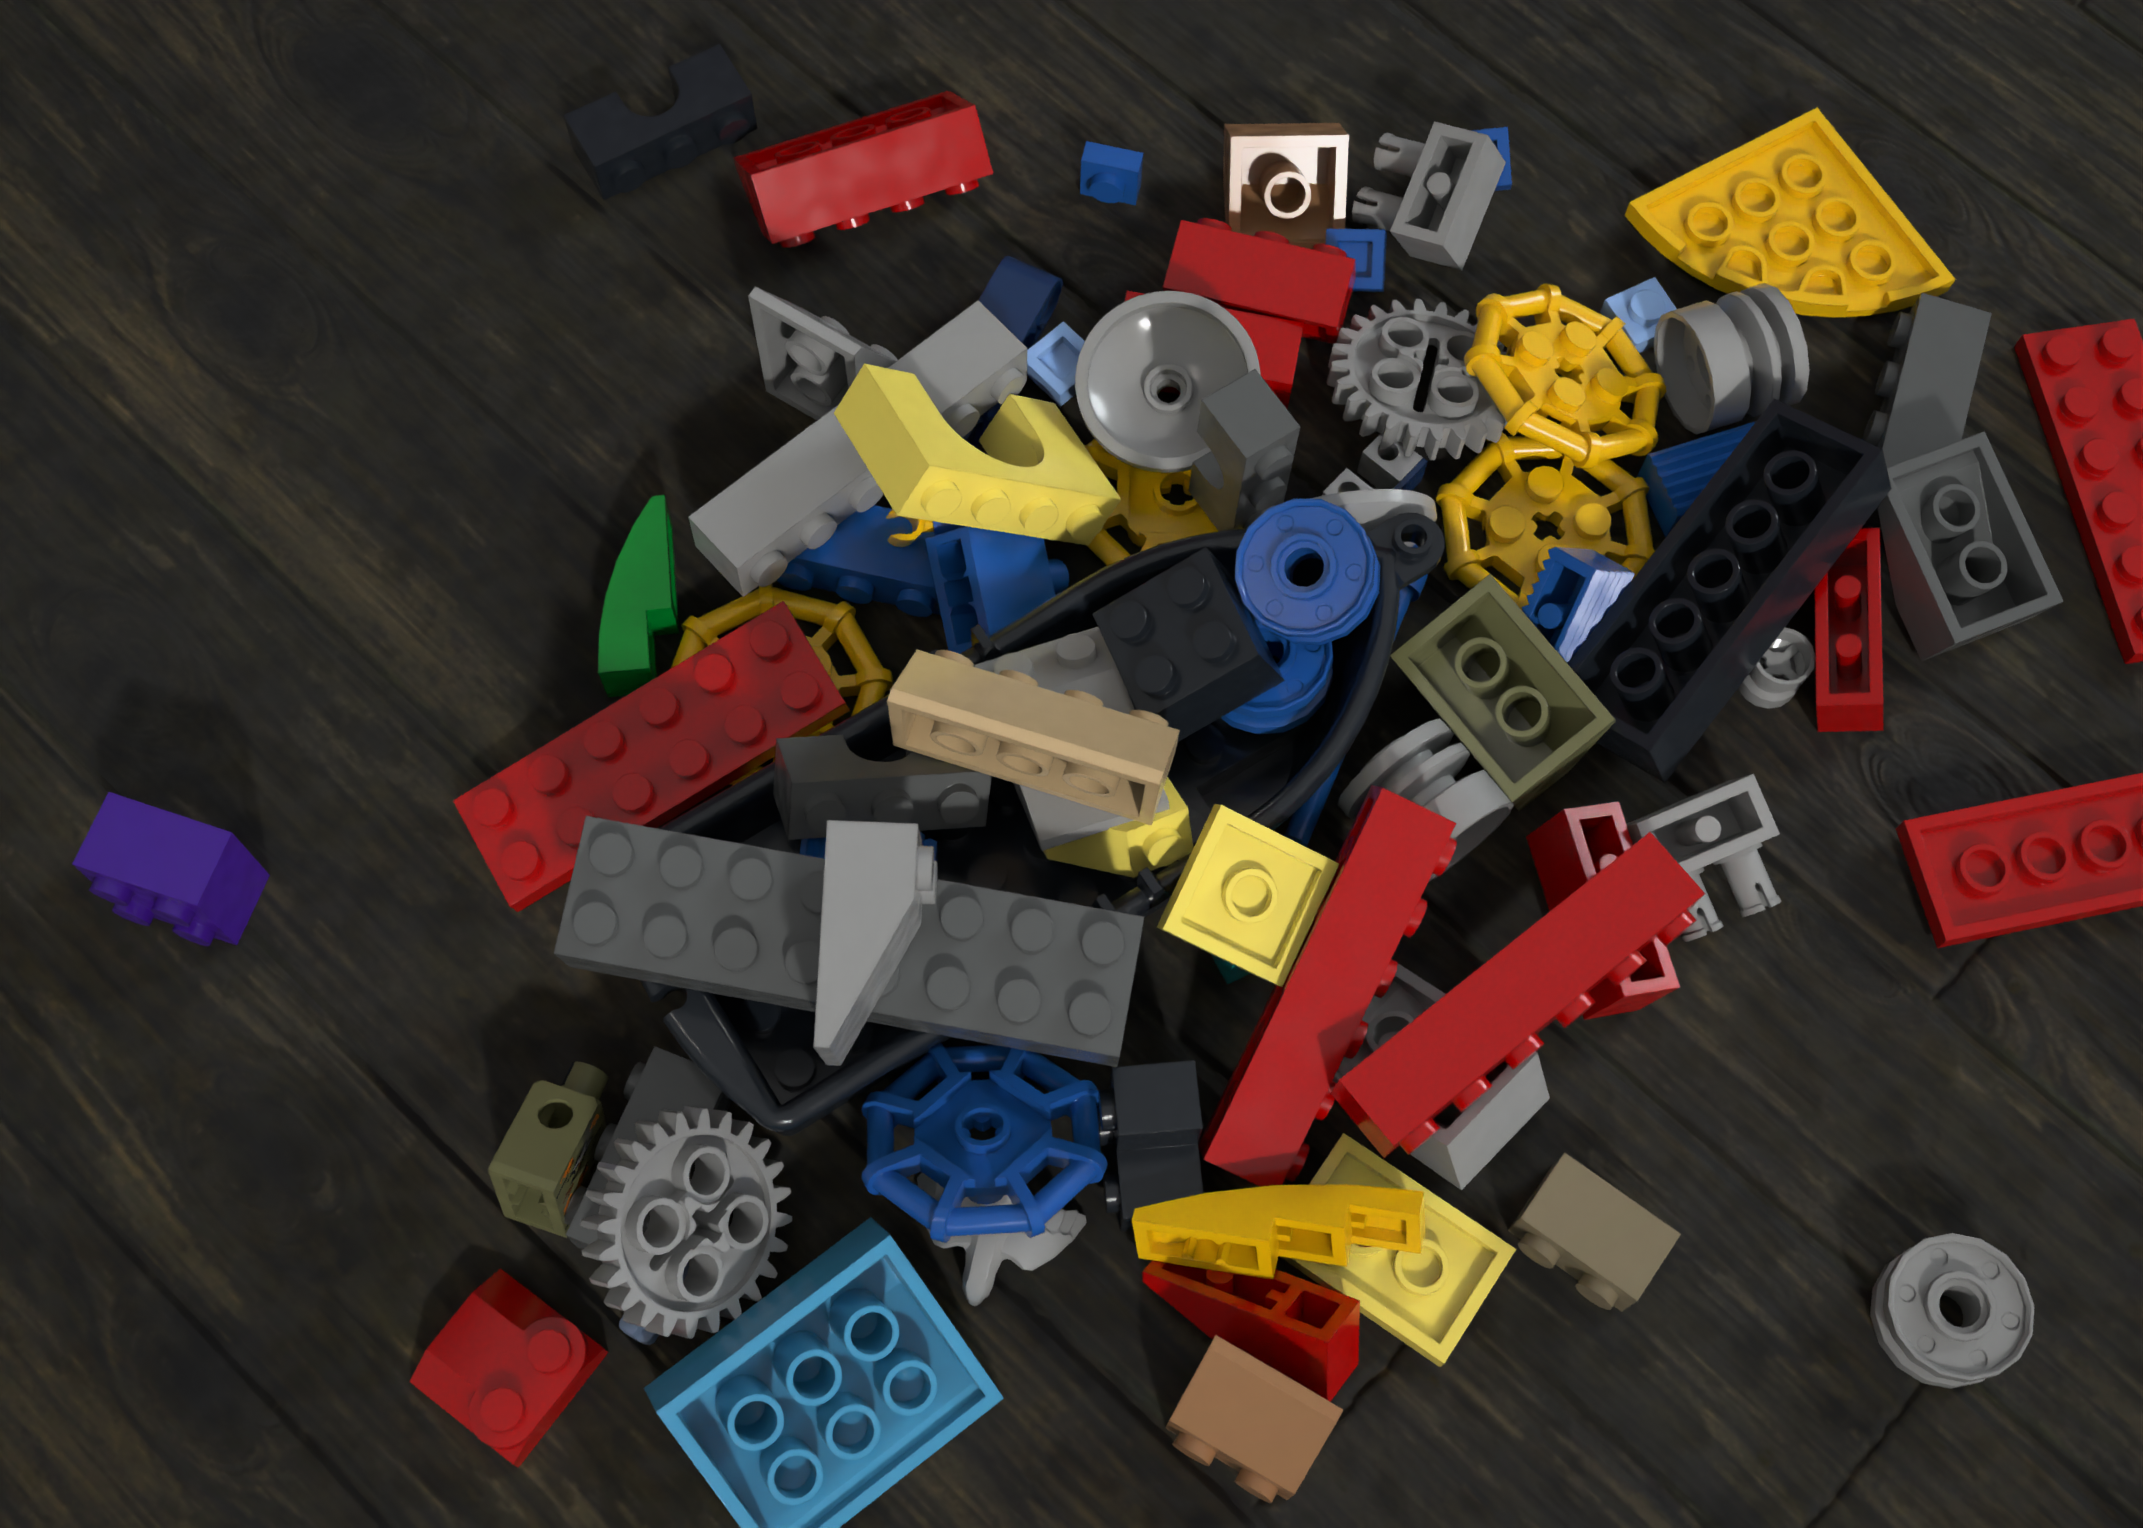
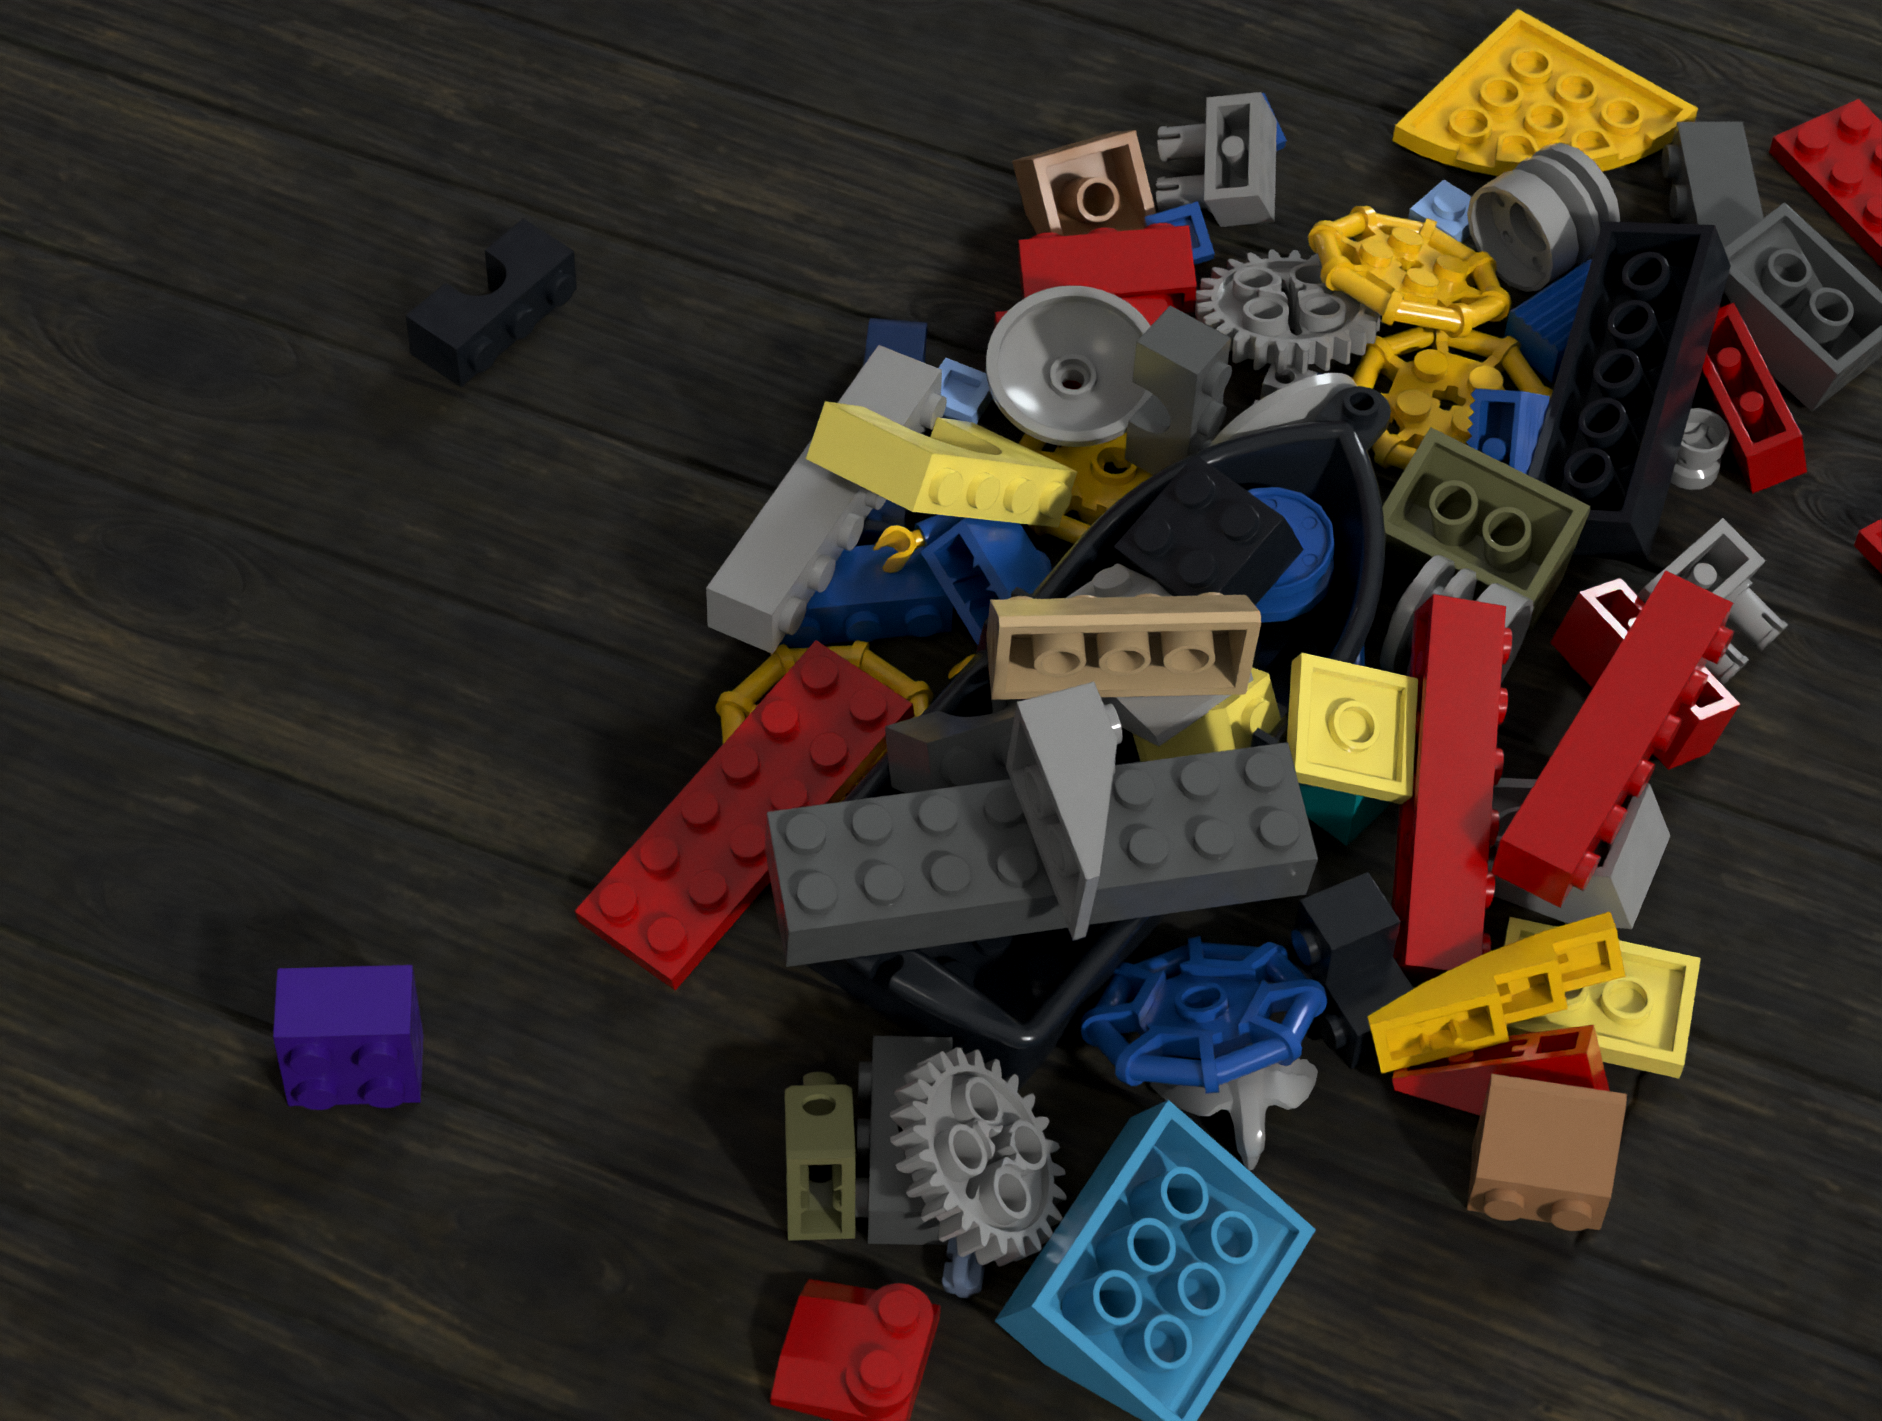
camera: 20 degrees left, 15 degrees down
green slope [598,495,679,697] -> none
red slope [733,91,993,248] -> none
light grey slope [748,286,898,420] -> none
blue plate [1080,141,1143,206] -> none
blue wheel [1235,499,1381,645] -> none
dark tan brick [1508,1153,1681,1312] -> none

